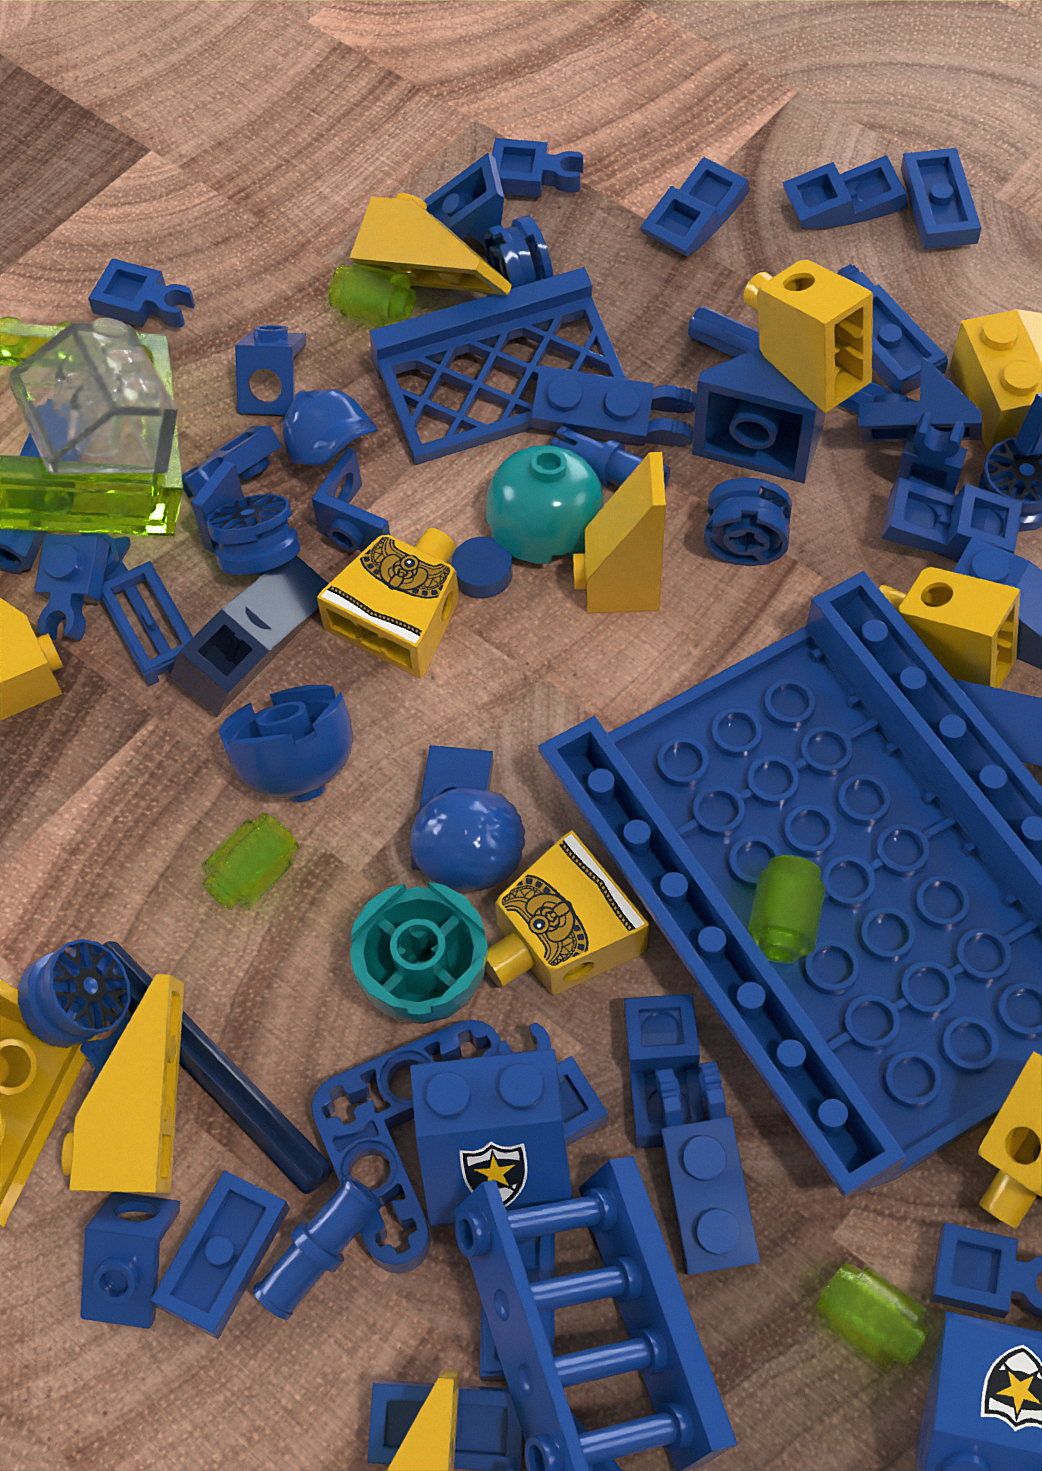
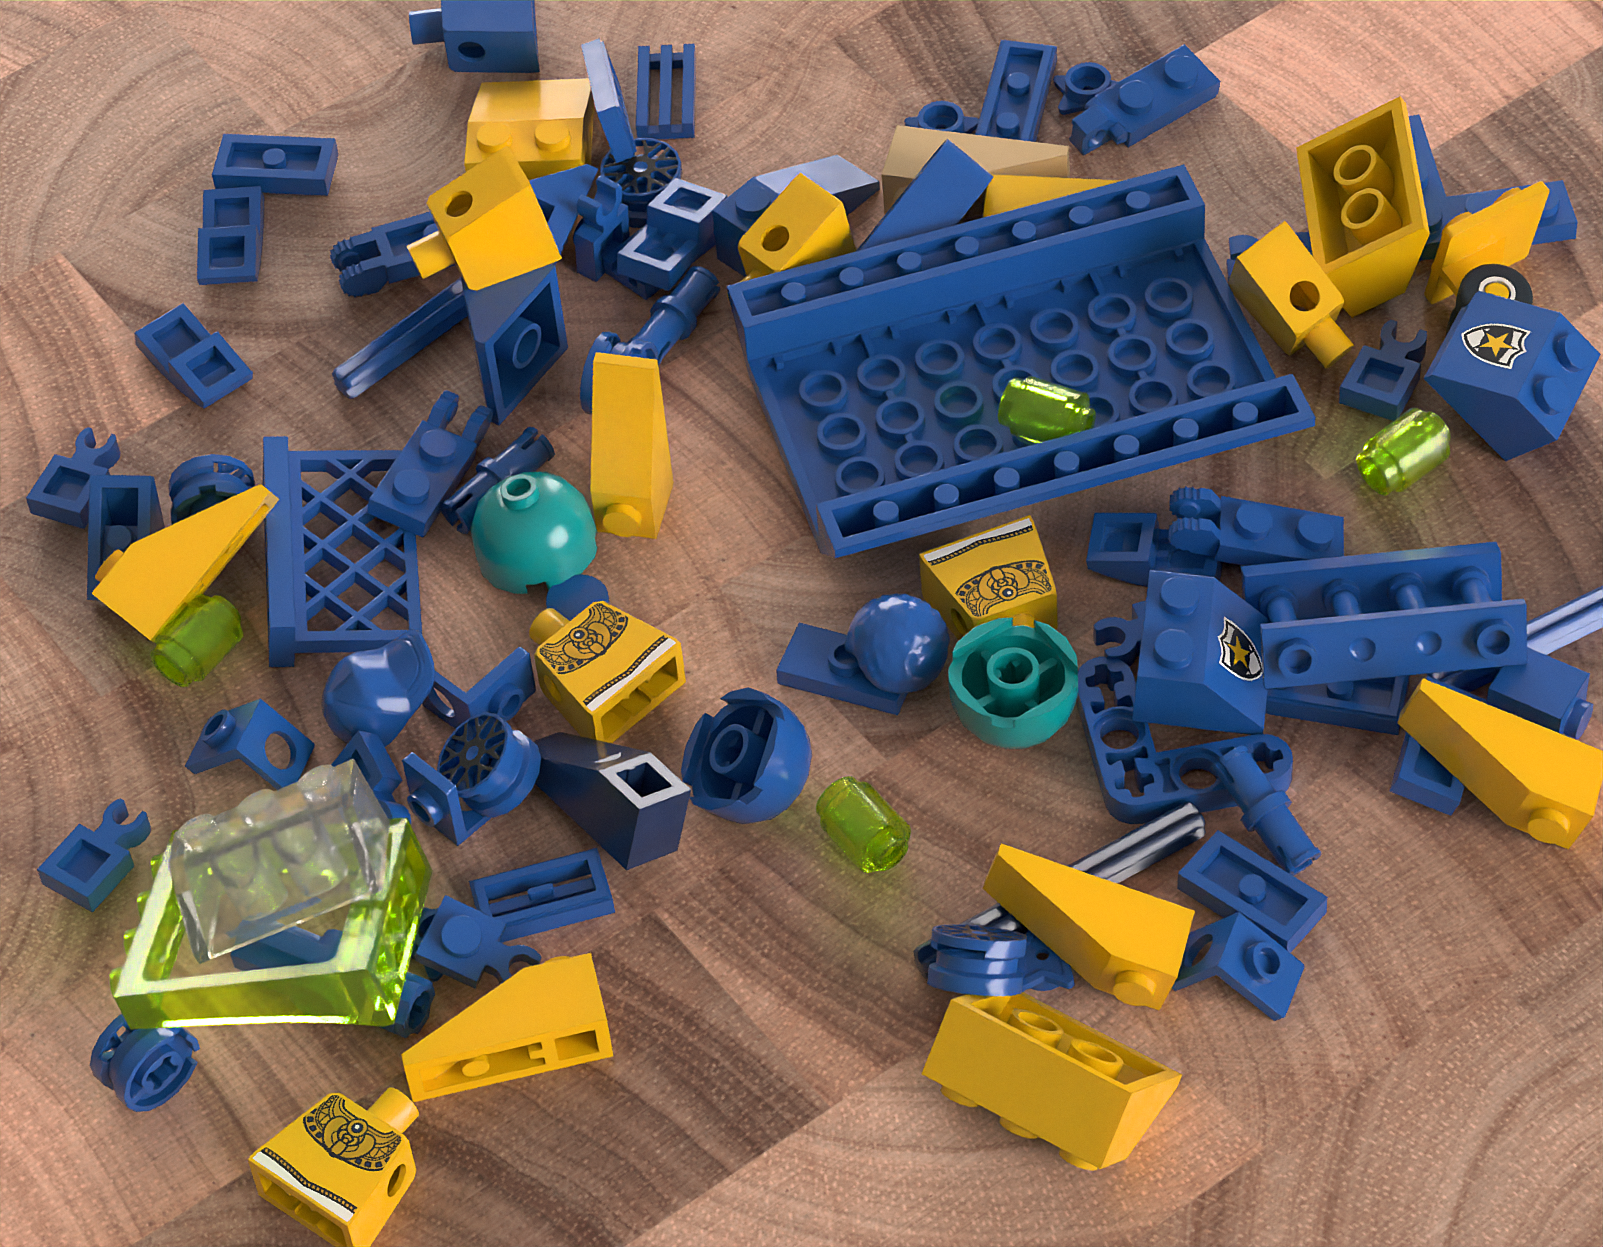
camera: 75 degrees left, 10 degrees down
none -> blue pin [627,266,720,366]

